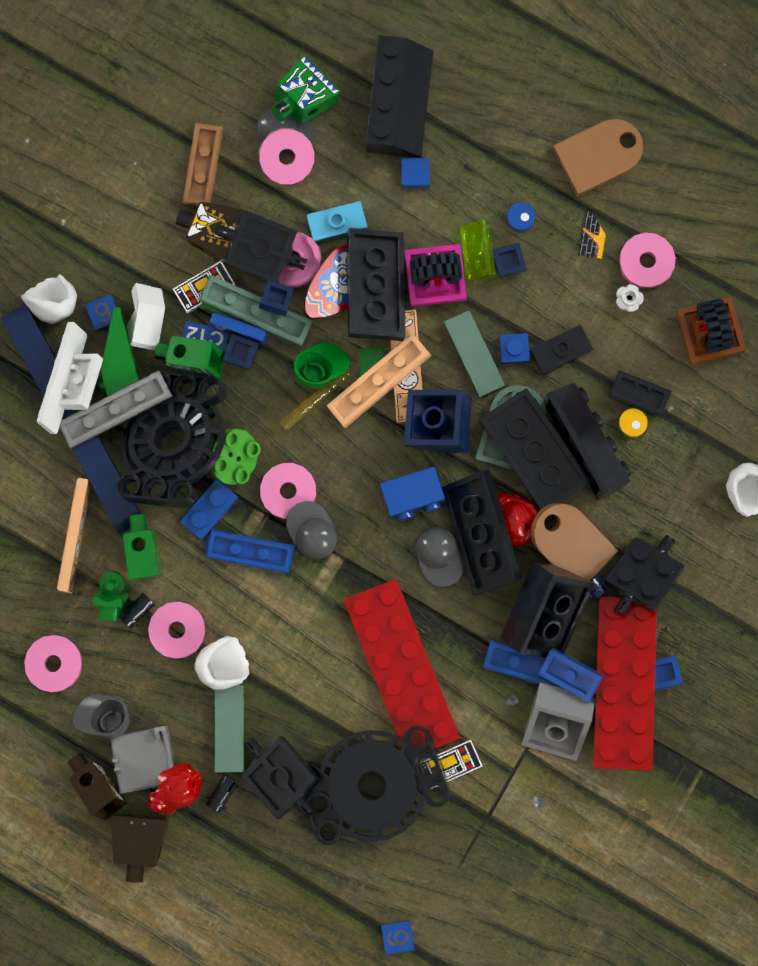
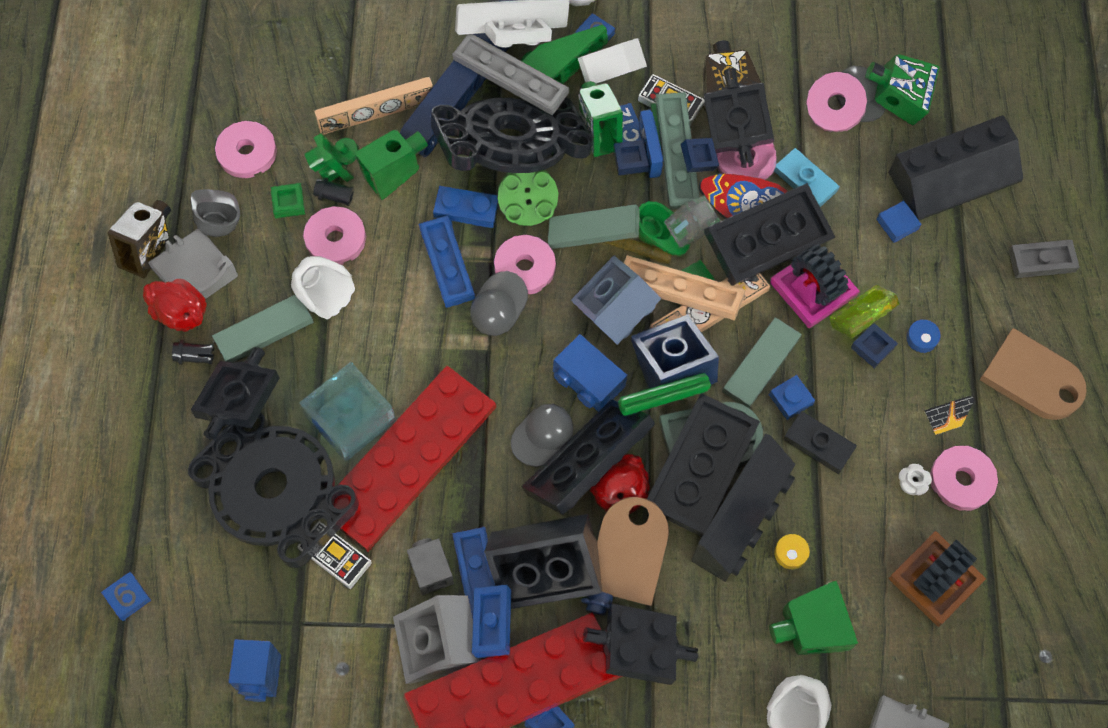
camera: 55 degrees right, 15 degrees down
dark brown torso [111,814,169,883] -> none
medium nougat tile [182,123,223,207] -> none
black plate [608,370,671,418] -> none
none -> blue brick [229,639,281,702]
none -> green tile [270,183,305,219]
none -> clear light blue brick [299,362,396,462]
none -> flat silver brick [407,538,454,596]
none -> sand green tile [548,204,640,249]
none -> sand blue slope [571,255,661,344]
none -> green axle [618,373,711,416]
none -> clear brick [664,195,721,248]
none -> green torso [769,580,858,655]
none -> flat silver plate [1009,240,1080,278]

